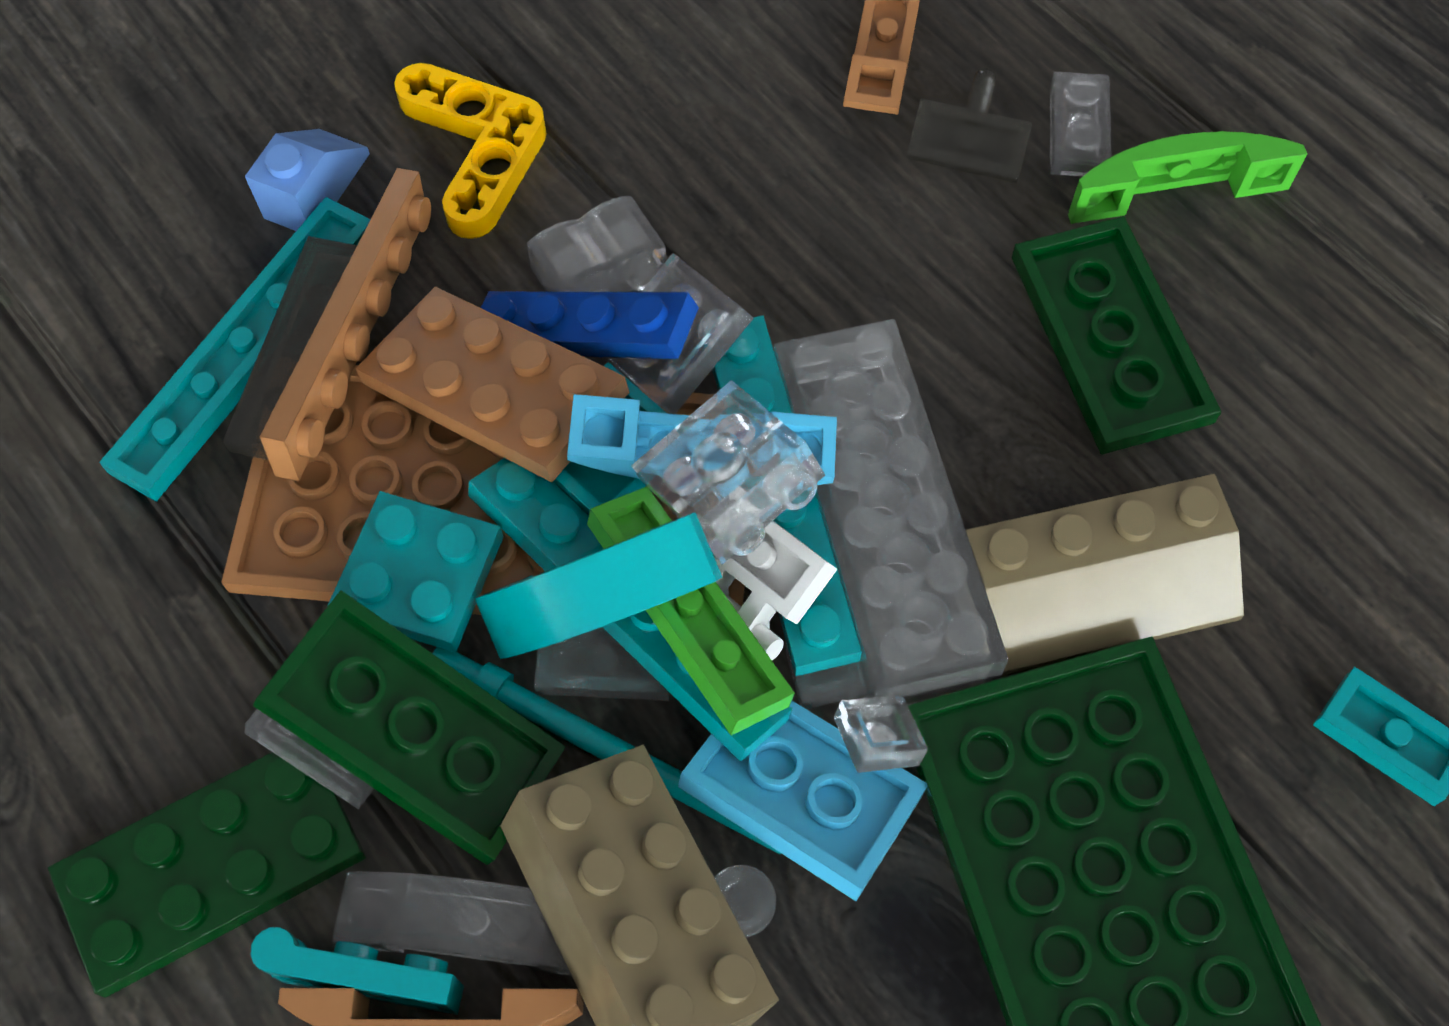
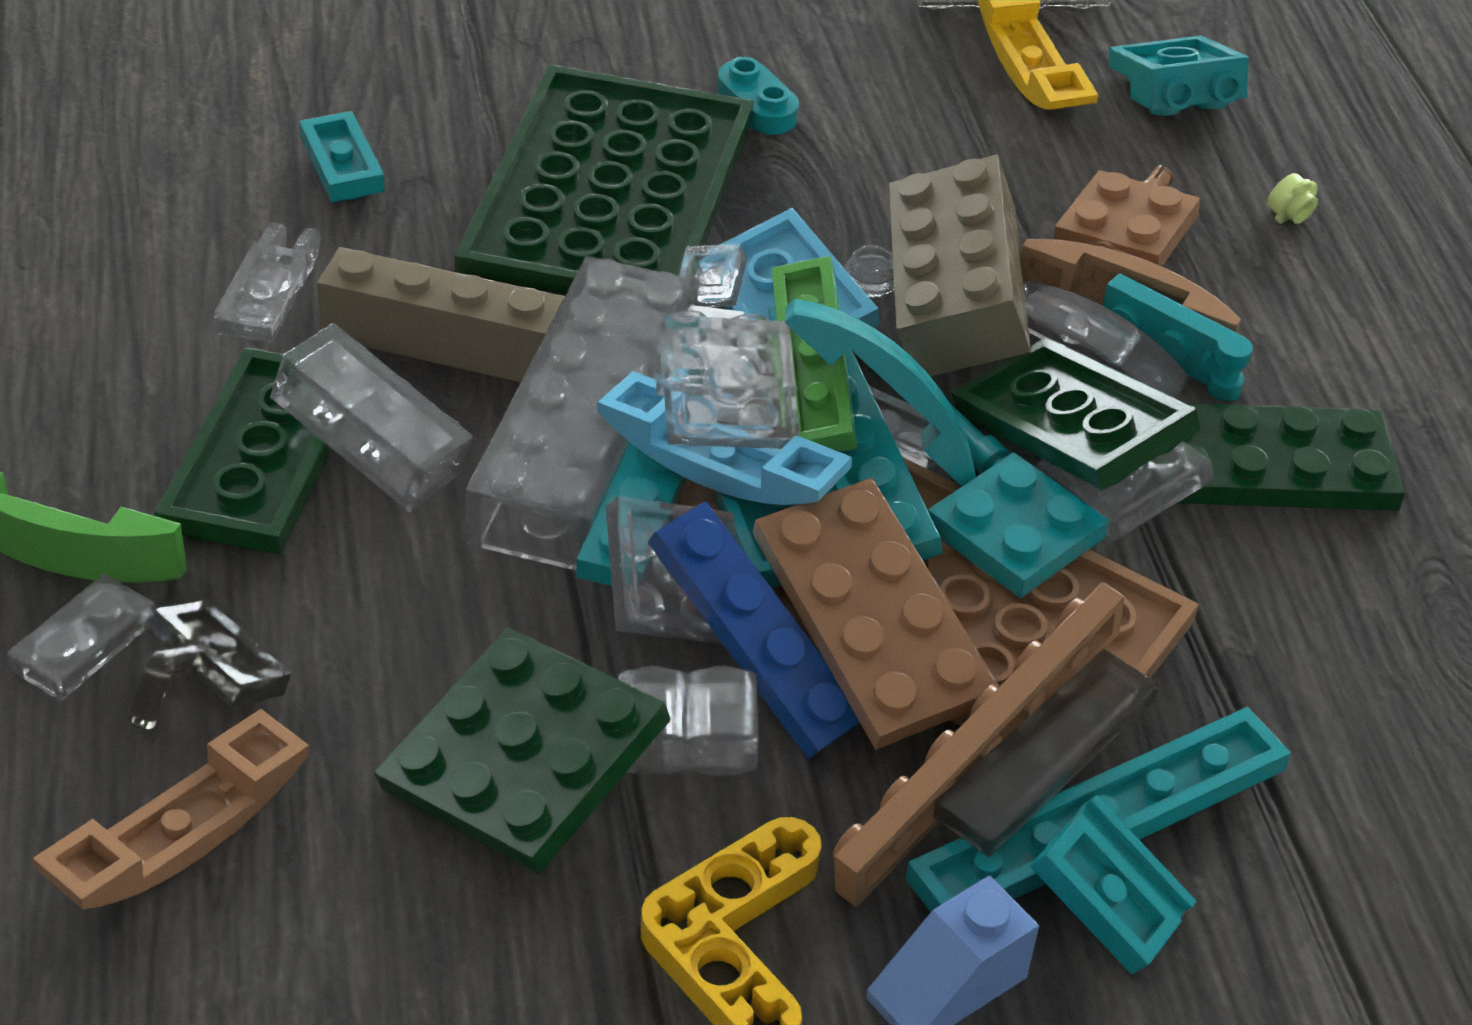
camera: 155 degrees left, 20 degrees down
none -> clear hinge [213,222,321,343]
none -> clear brick [270,323,473,512]
none -> dark green plate [374,627,671,874]
none -> teal plate [1030,795,1197,975]

